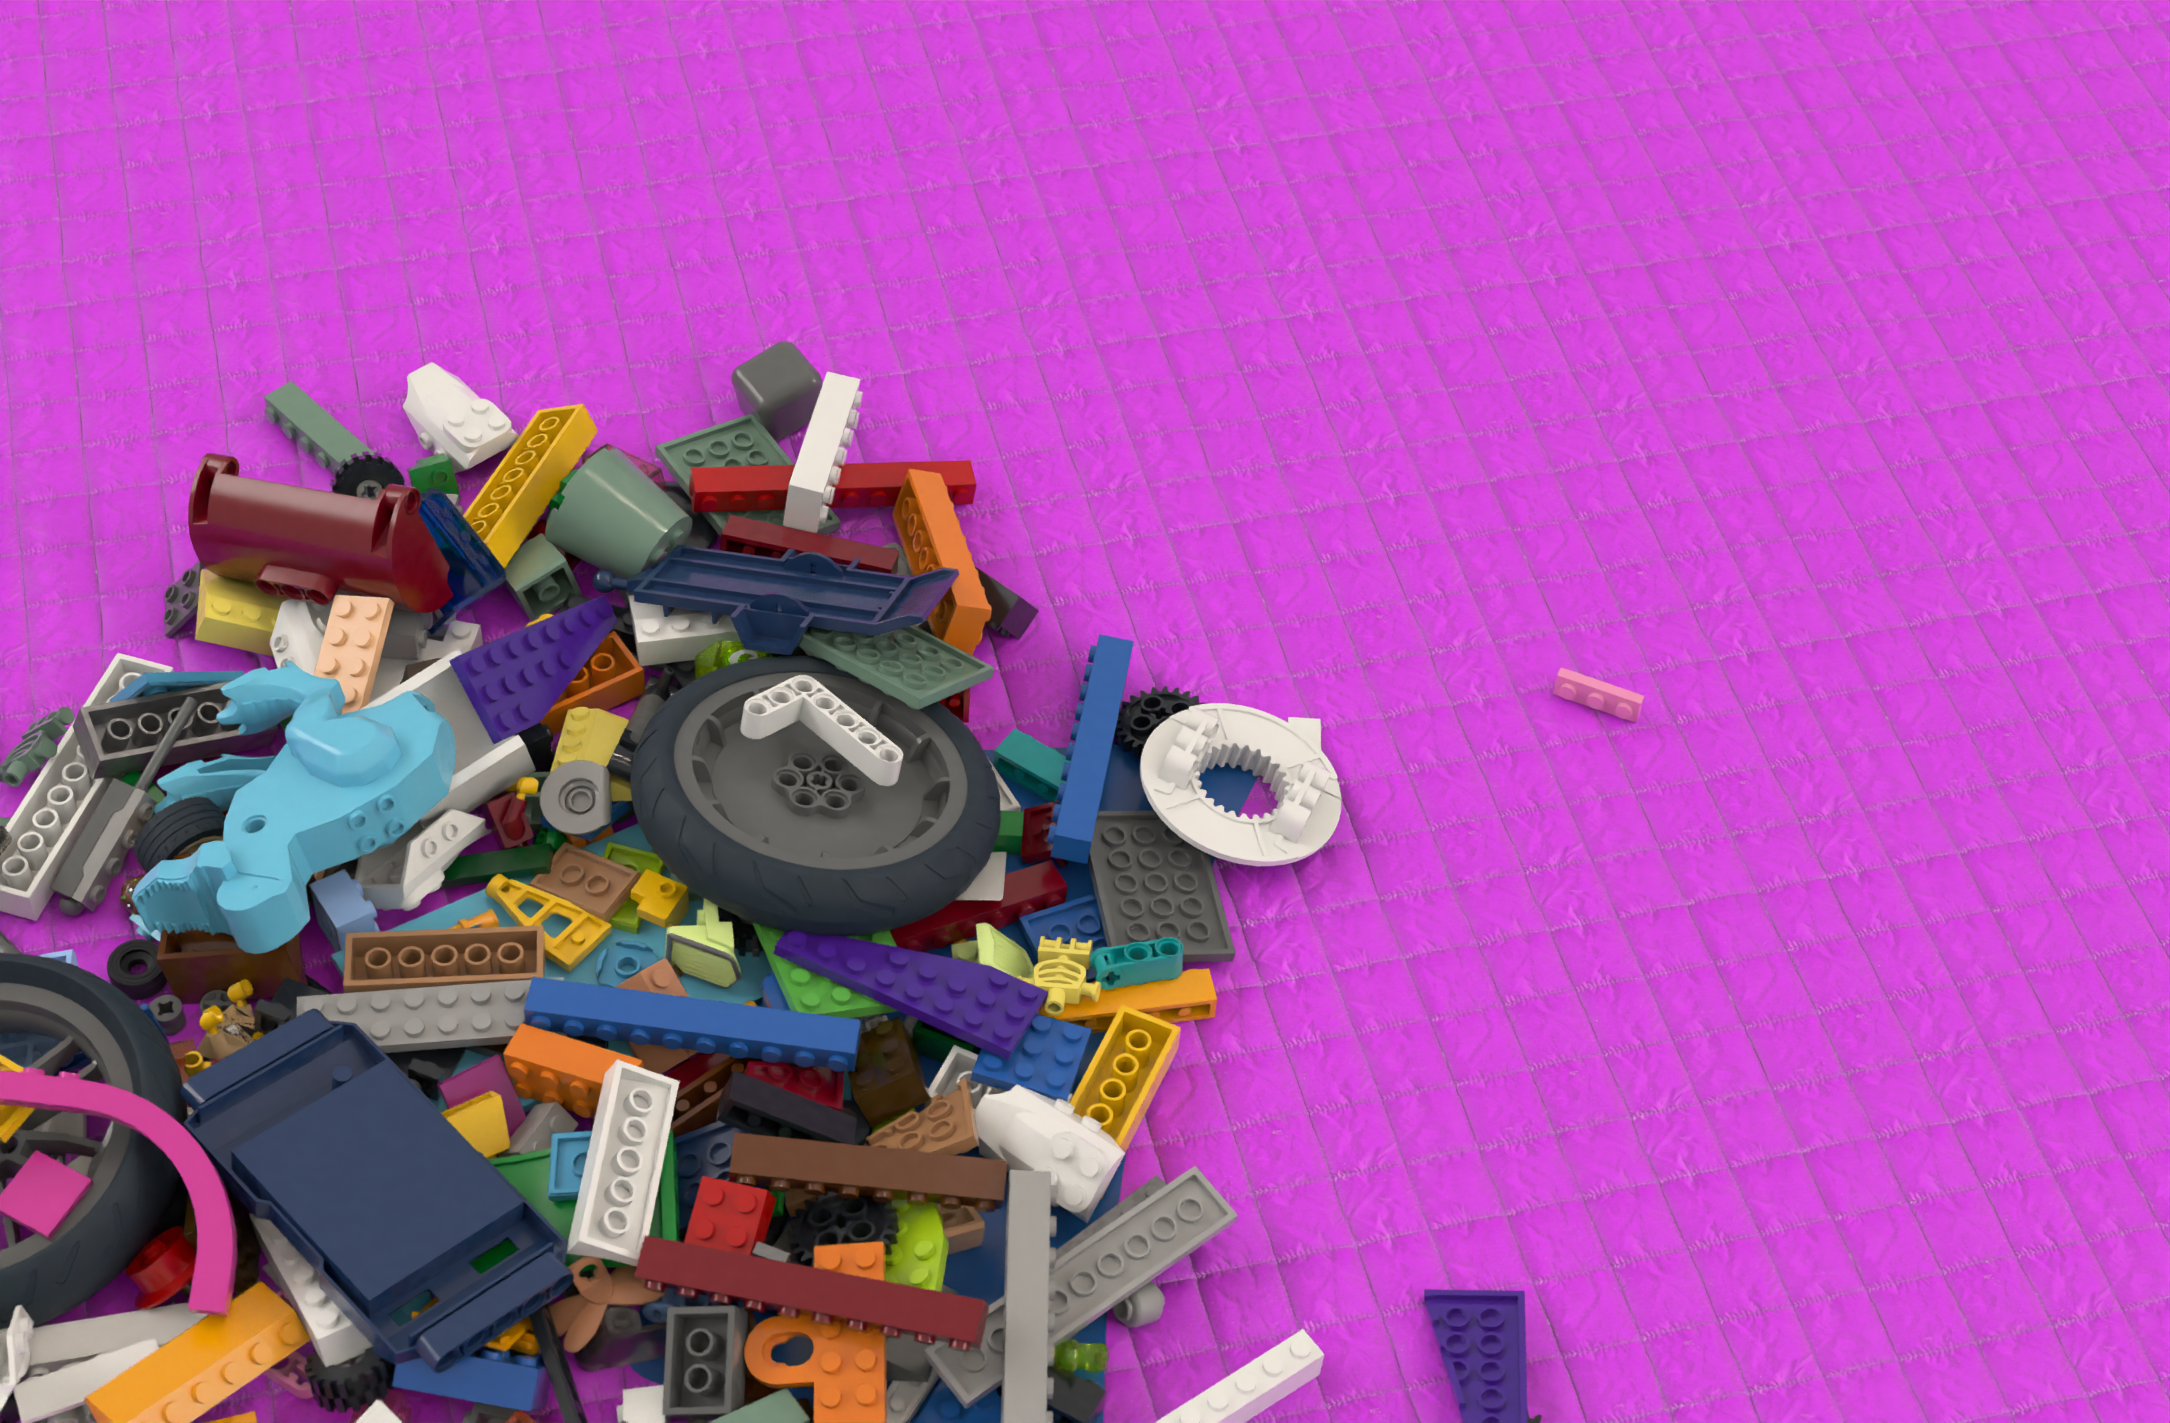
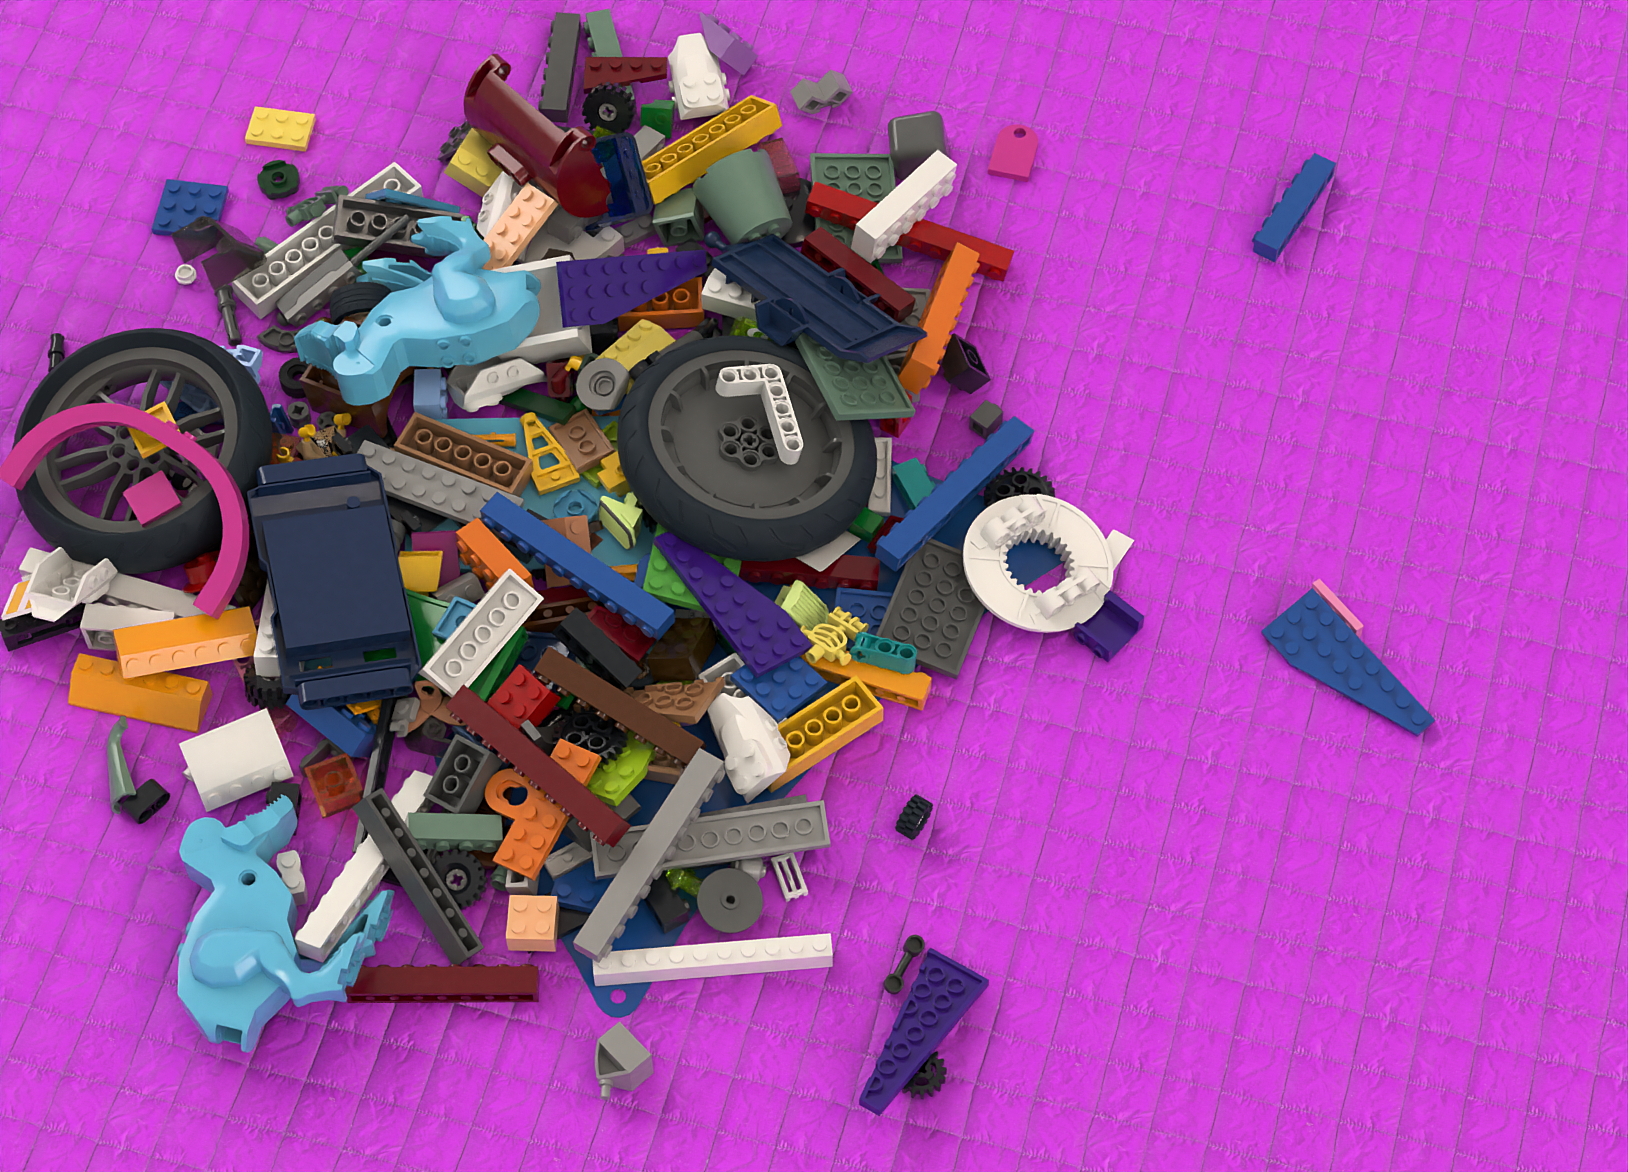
camera: 35 degrees right, 10 degrees up
none -> dark grey tile [257,325,305,353]
none -> light grey plate [390,697,420,737]
none -> dark grey brick [538,12,581,123]
none -> dark red wing [584,57,668,94]
none -> light grey plate [614,213,657,249]
none -> dark grey piece [697,868,763,933]
none -> medium lavender slope [699,12,758,75]
none -> white tile [771,852,808,902]
none -> light grey brick [790,70,853,114]
none -> pearl dark grey bar [883,935,925,994]
none -> black bush [895,794,933,840]
none -> dark grey brick [969,400,1003,440]
none -> dark pink tile [988,124,1038,182]
none -> dark purple panel [1074,590,1145,662]
none -> blue brick [1252,153,1336,262]
none -> blue wing [1261,588,1435,736]

